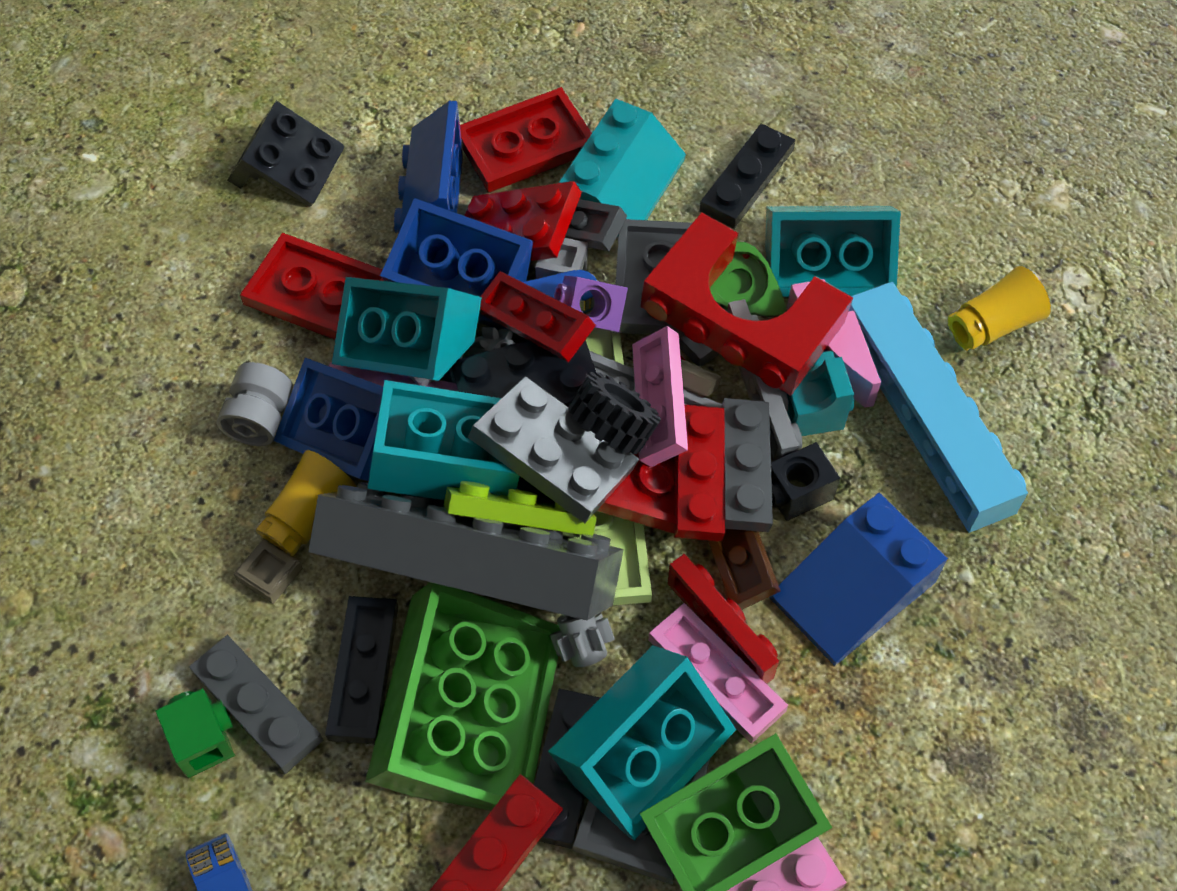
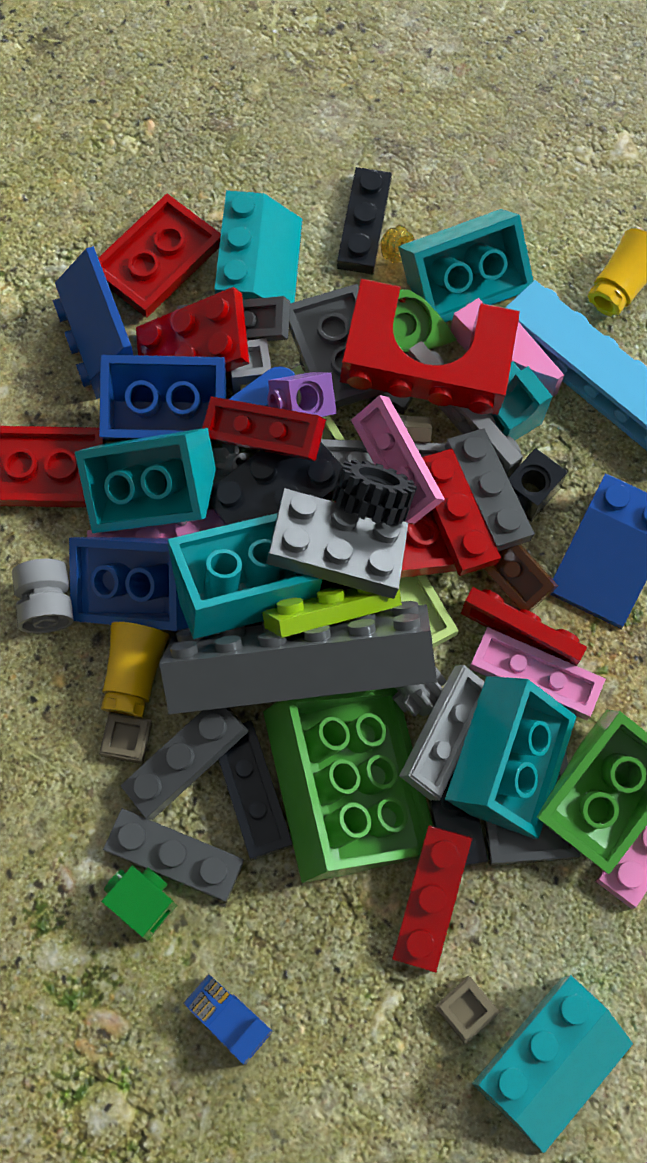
camera: 25 degrees left, 10 degrees up
none -> dark grey plate [120,707,249,820]
none -> clear yellow plate [381,225,415,263]
none -> light grey tile [399,665,484,800]

